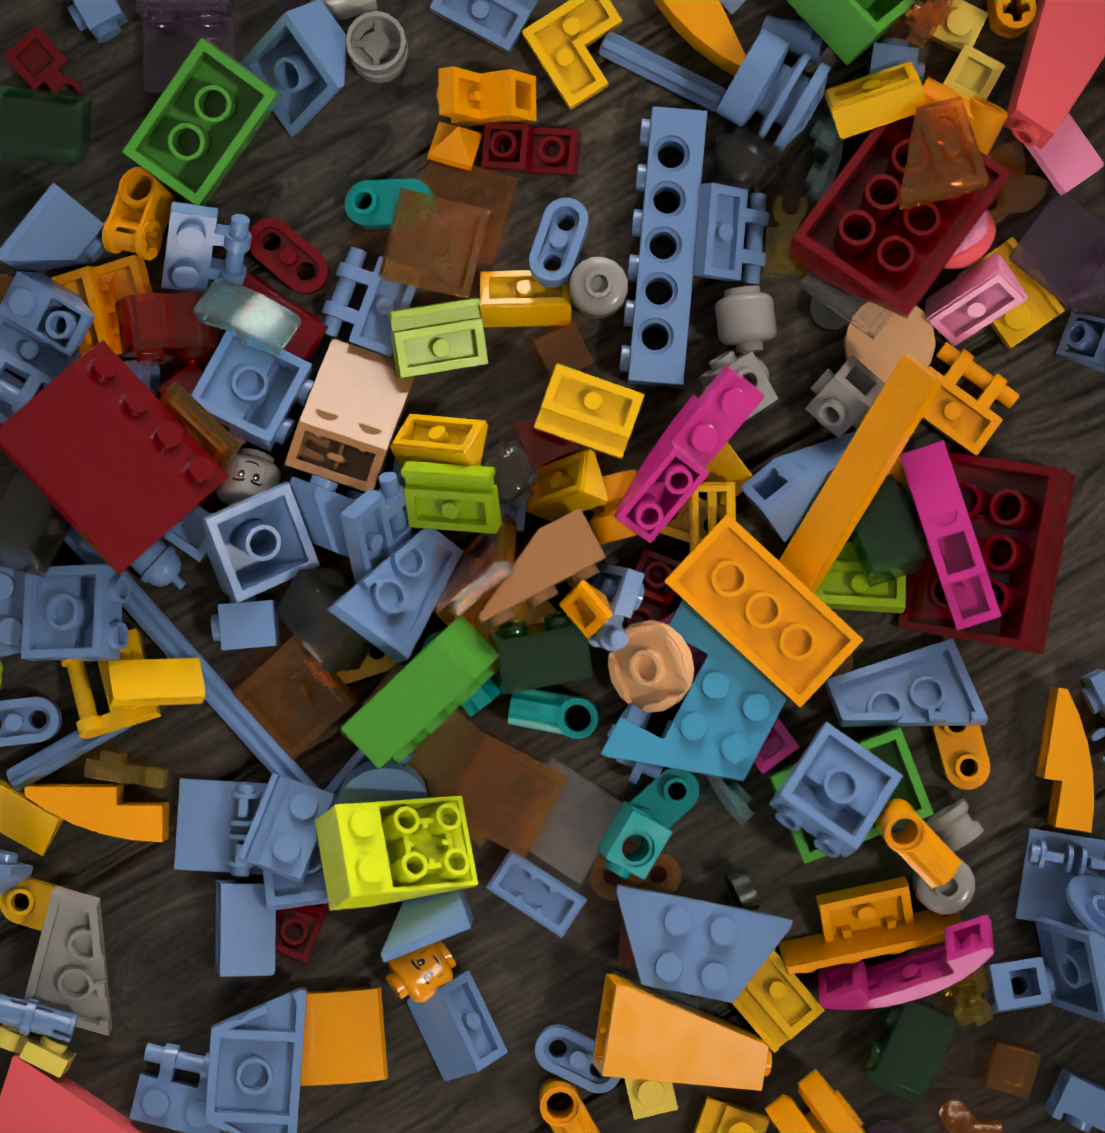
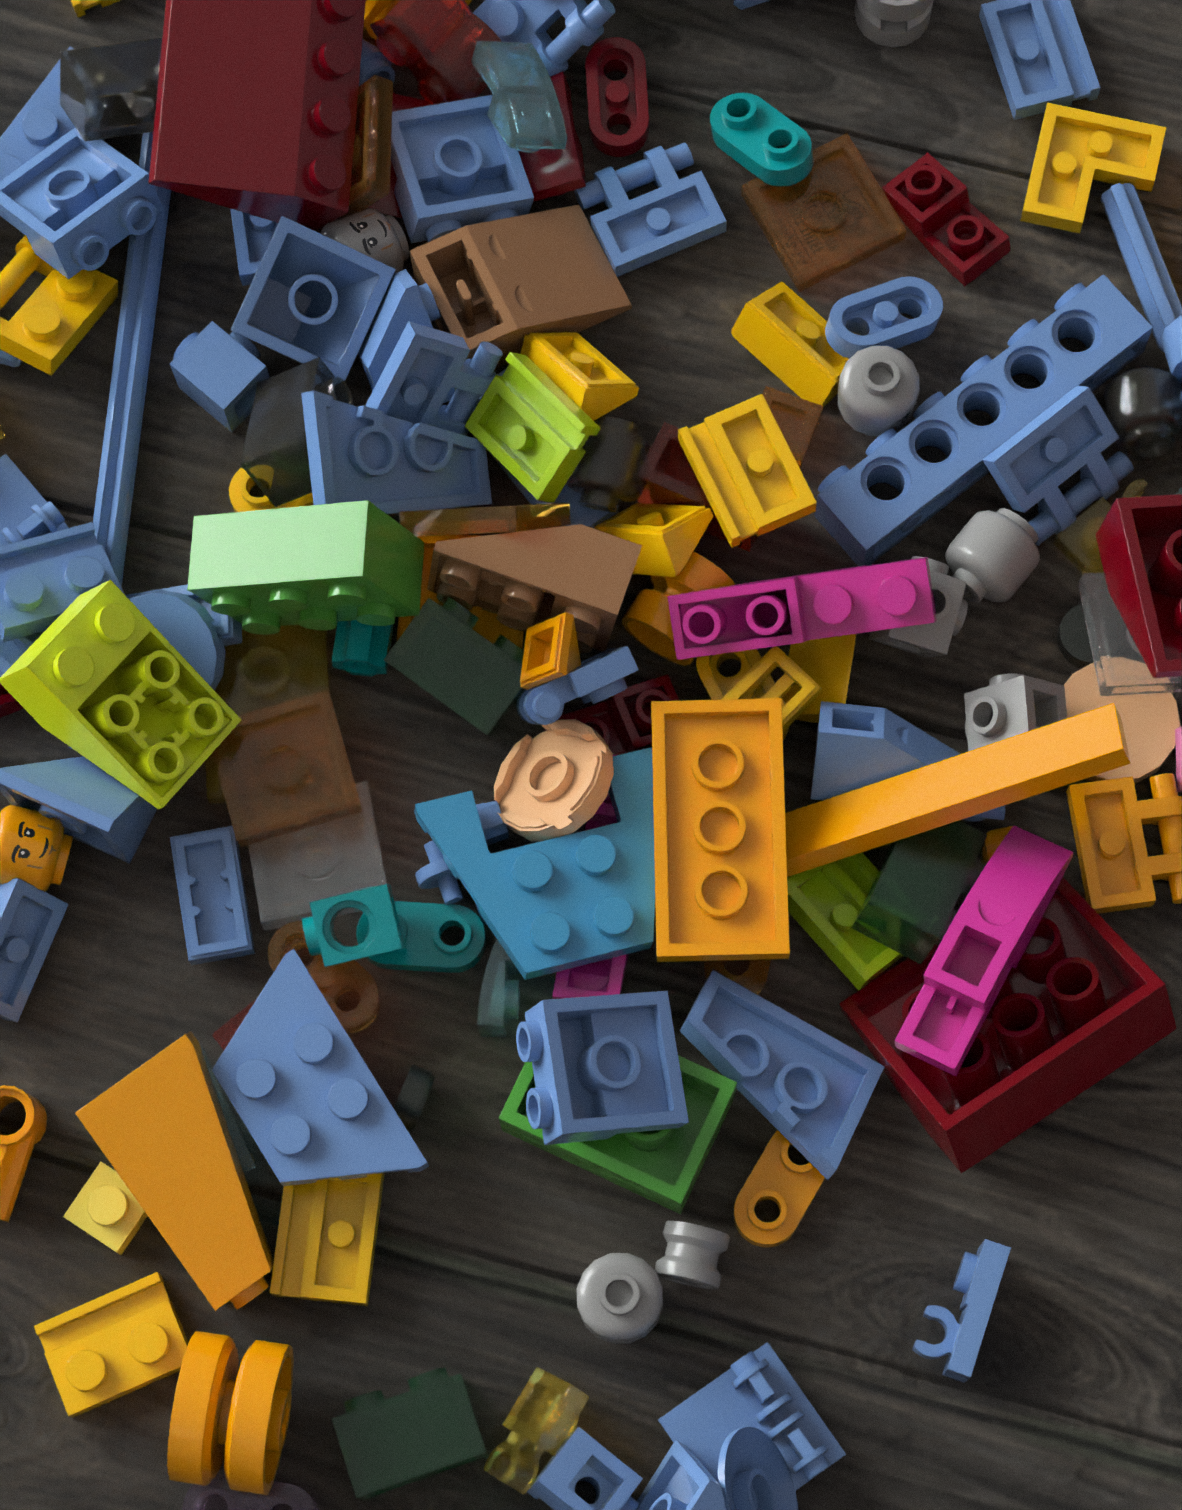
camera: 55 degrees right, 15 degrees down
yellow slope [107,658,206,707] -> none
medium blue piece [130,540,186,590] -> none
clear orange tile [232,632,360,760] -> none
clear orange tile [378,187,491,299] -> none
lime plate [387,298,488,378] -> none
light orange slope [427,122,483,171] -> none
light orange brick [437,66,537,126] -> none
teal piece [507,685,600,739] -> none
medium blue plate [535,1025,620,1093] -> none
light orange bracket [779,876,962,975] -> none
dark pink slope [818,914,994,1010] -> none
light orange piece [875,798,962,889] -> none
light orange slope [1036,686,1094,833] -> none

